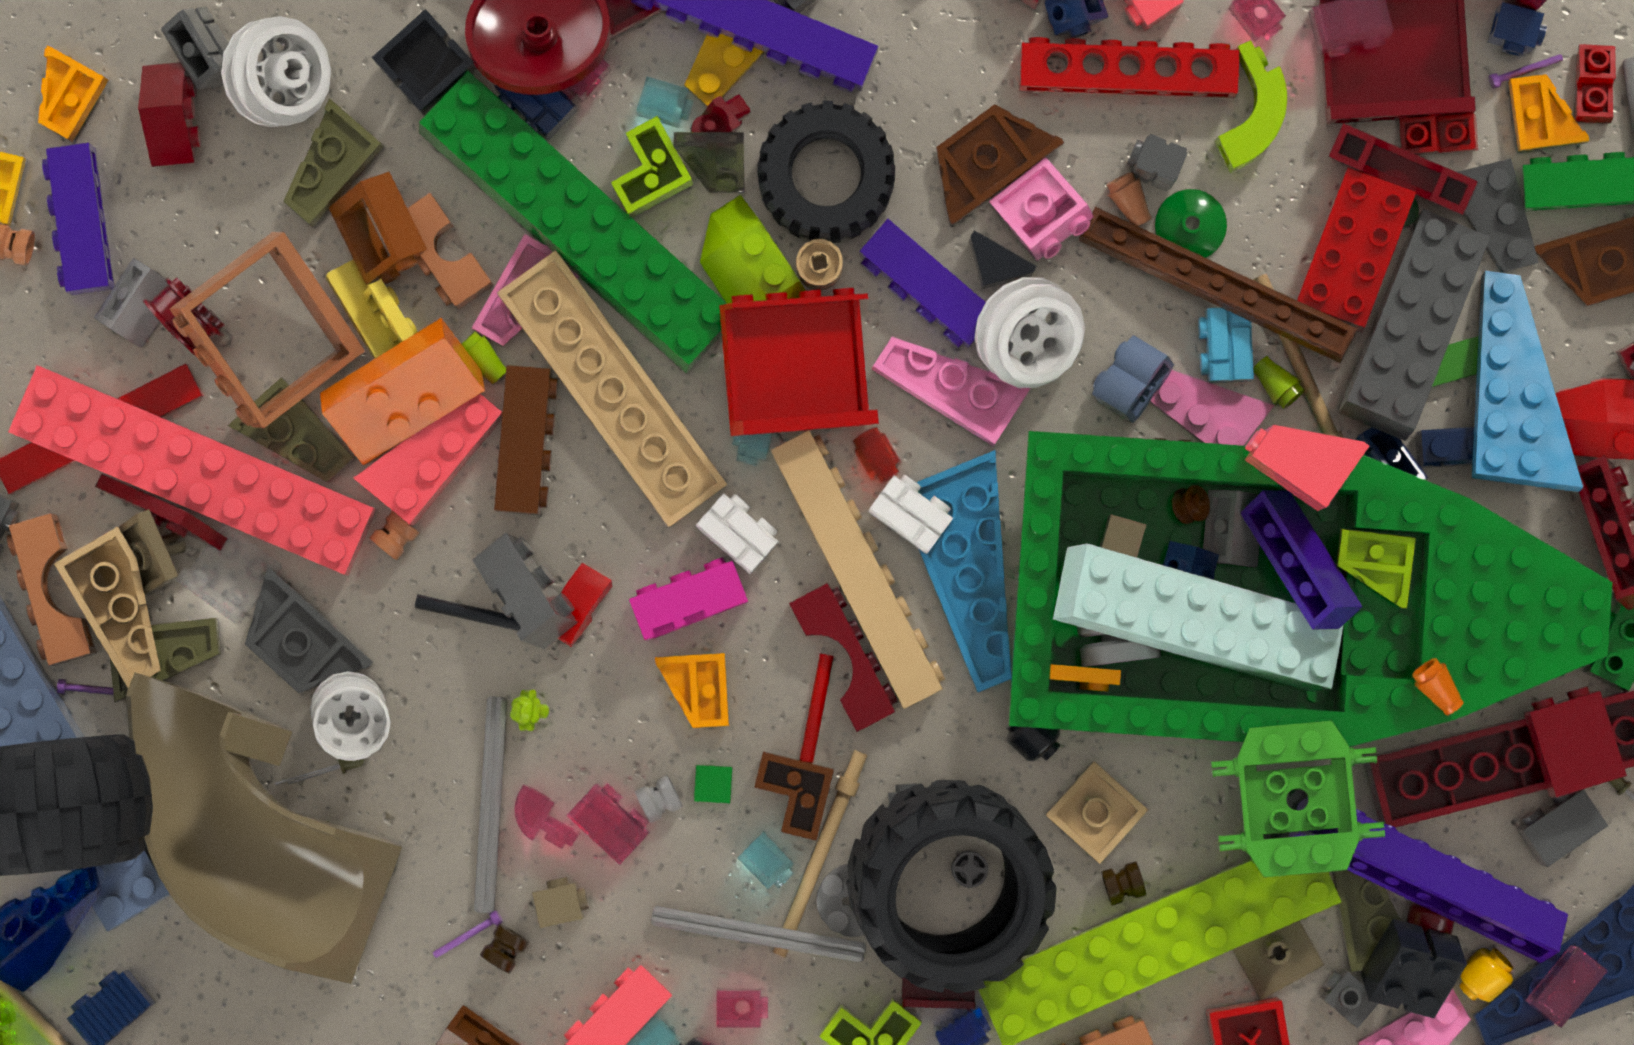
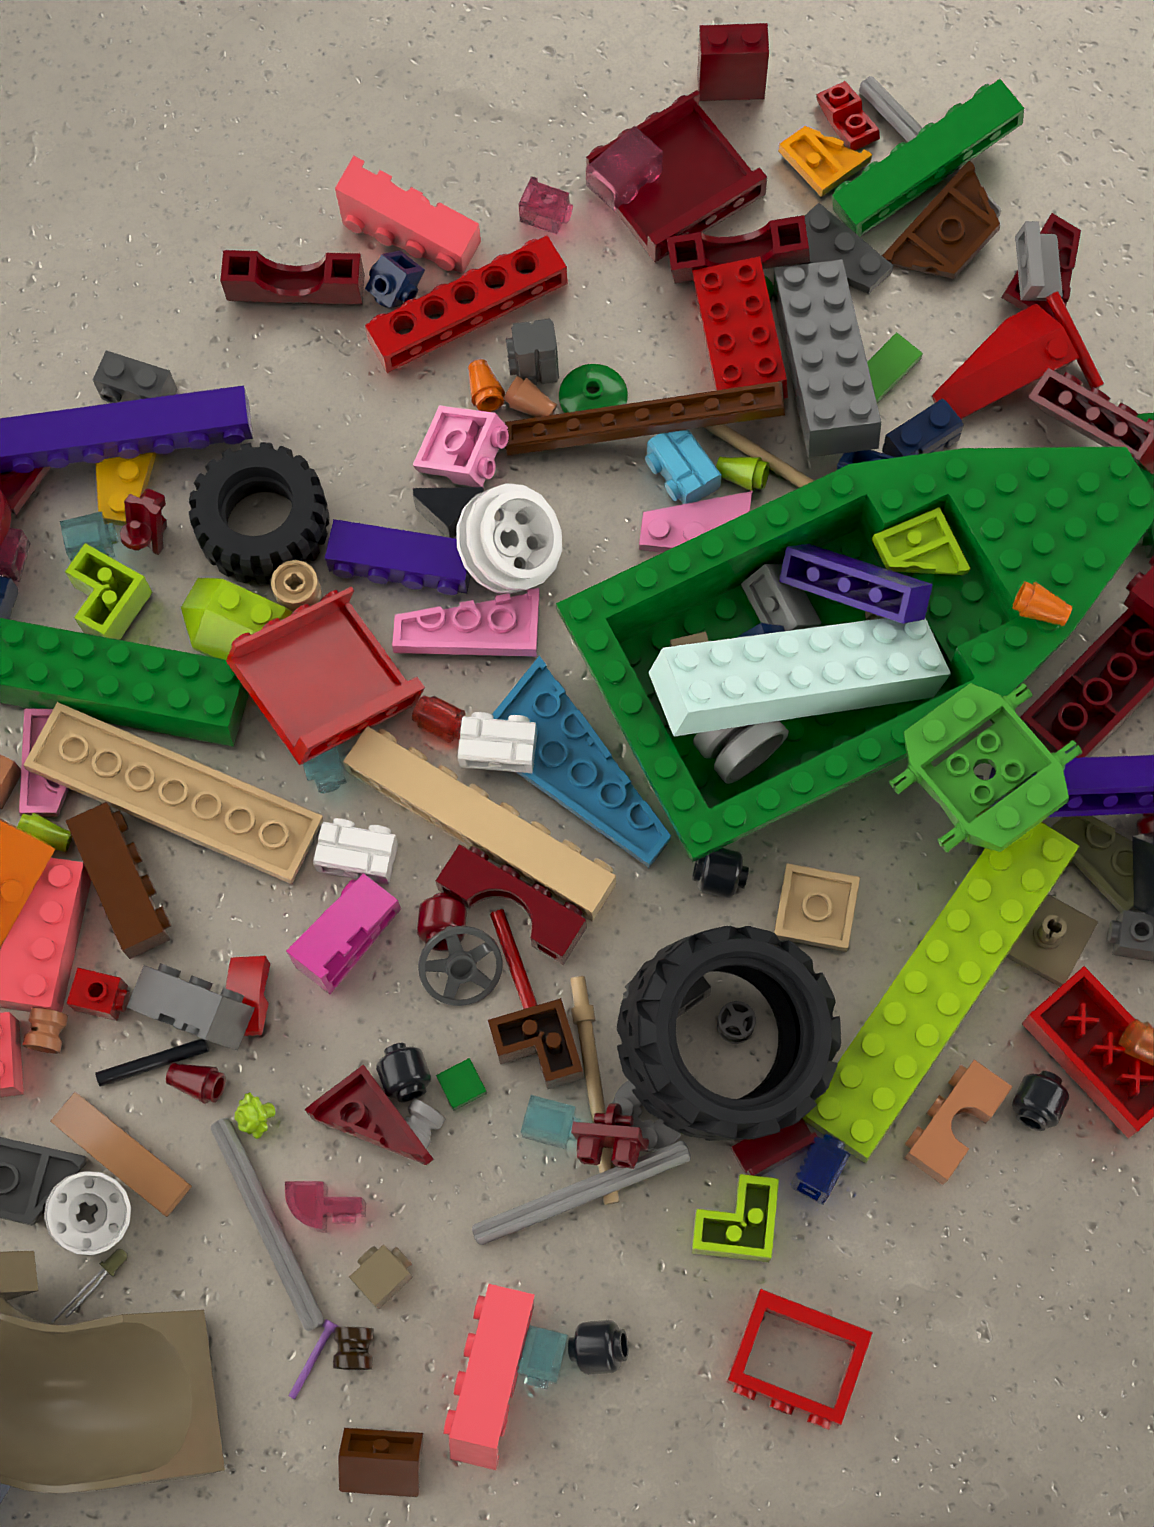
camera: 30 degrees left, 15 degrees down
clear pink brick [566,783,651,865] -> none
light orange wing [655,653,729,728] -> none
clear smoke wing [673,132,745,193] -> none
clear pink brick [717,988,768,1028] -> none
reddish brown wing [936,104,1064,226] -> none
light orange wing [1049,664,1121,692] -> none
sand blue brick [1092,335,1174,423] -> none
dark brown wheel [1101,861,1147,906] -> none
reddish brown wheel [1172,485,1210,524] -> none
lime arch [1214,40,1287,173] -> none
coral slope [1244,425,1369,511] -> none
red slope [1399,113,1478,155] -> none
dark azure wing [1472,271,1583,492] -> none
dark blue brick [1487,2,1547,57] -> none
medium lavender piece [1488,54,1563,89] -> none
none -> medium nougat slope [50,1092,192,1217]
none -> red brick [66,968,130,1021]
none -> dark red cone [166,1063,226,1104]
none -> dark red wing [305,1064,434,1165]
none -> black head [376,1043,431,1103]
none -> dark red head [417,893,467,951]
none -> dark grey wheel [418,926,503,1006]
none -> orange cone [468,359,505,412]
none -> dark red hips [571,1103,649,1169]

